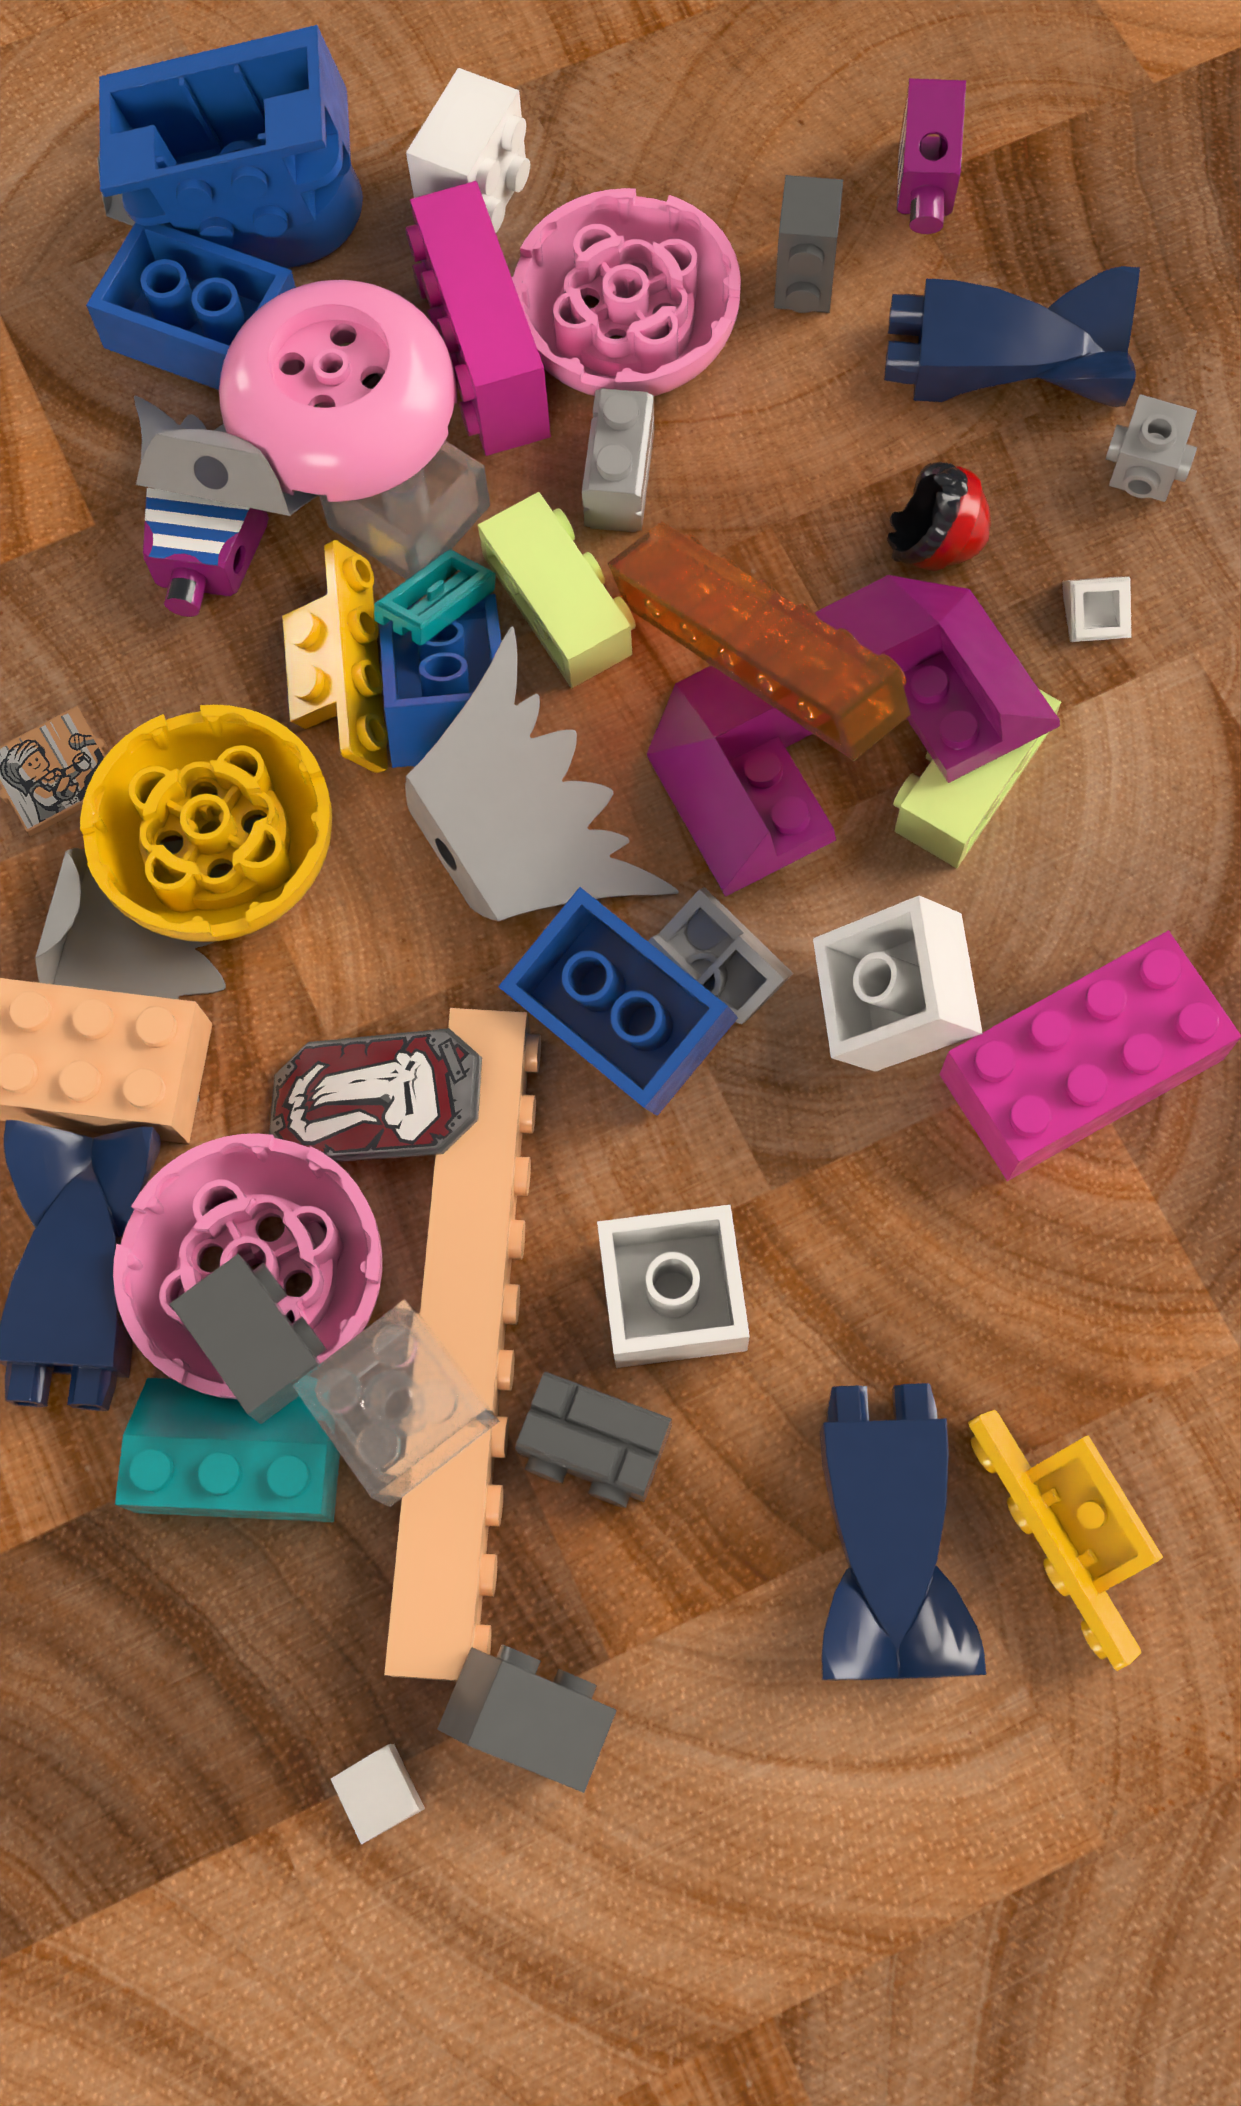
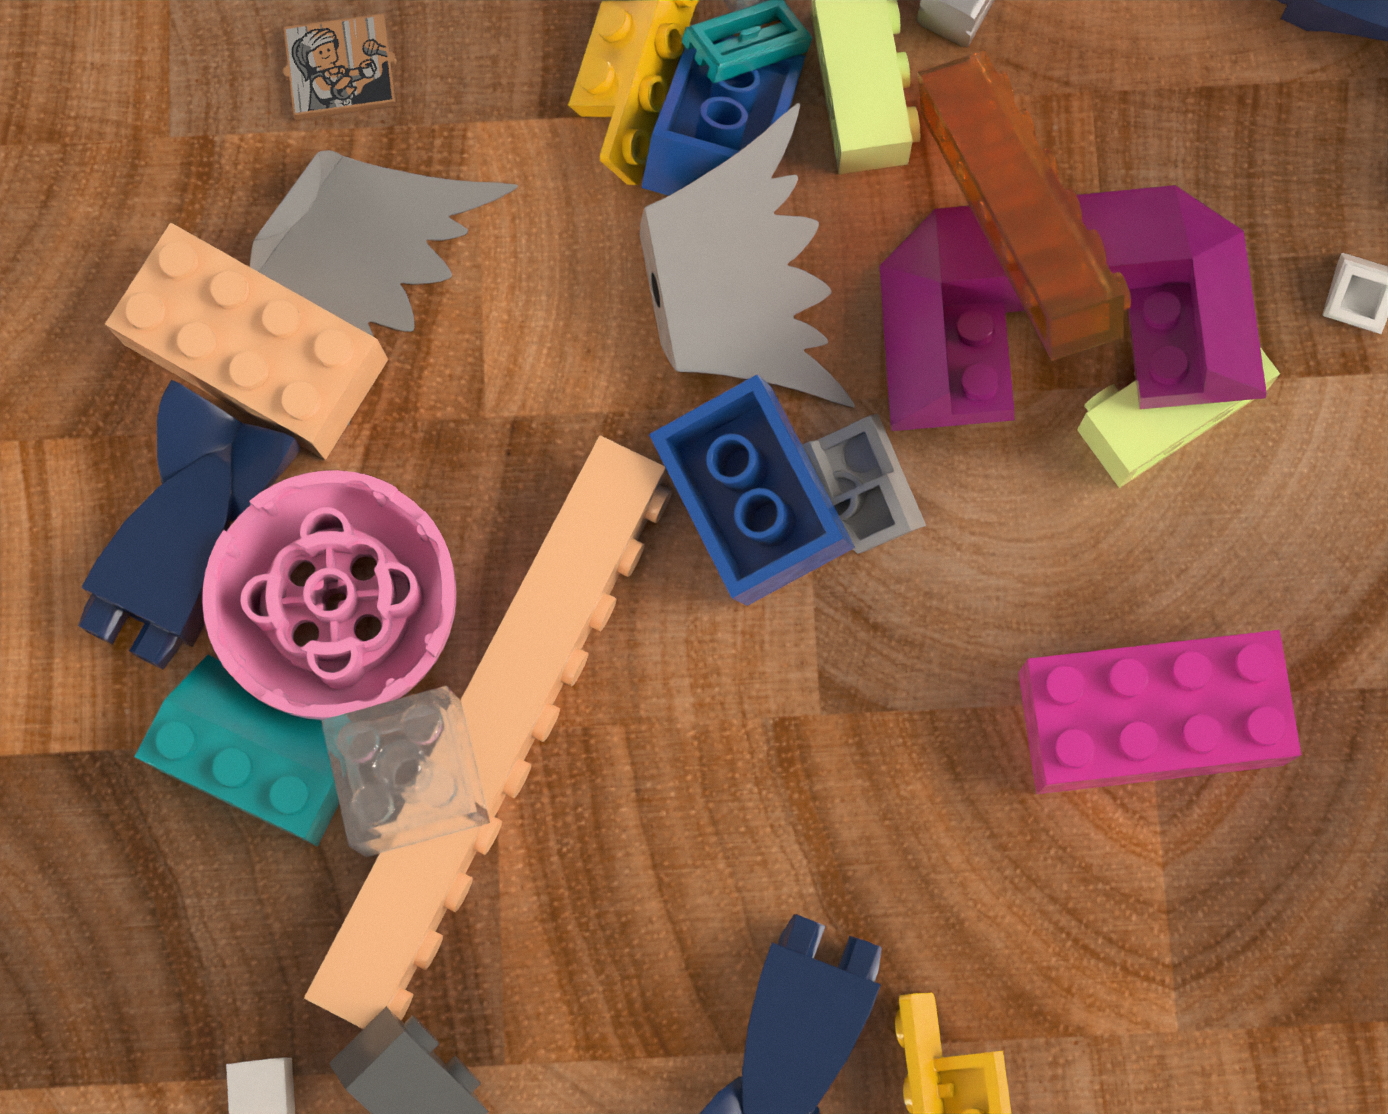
camera: 20 degrees right, 5 degrees up
yellow brick [80,705,332,942] -> none
dark grey brick [170,1254,328,1424] -> none
shield [269,1028,482,1162] -> none
dark grey brick [515,1372,672,1508] -> none
white brick [597,1205,750,1368] -> none
white brick [813,896,983,1071] -> none
black hair [887,462,991,571] -> none

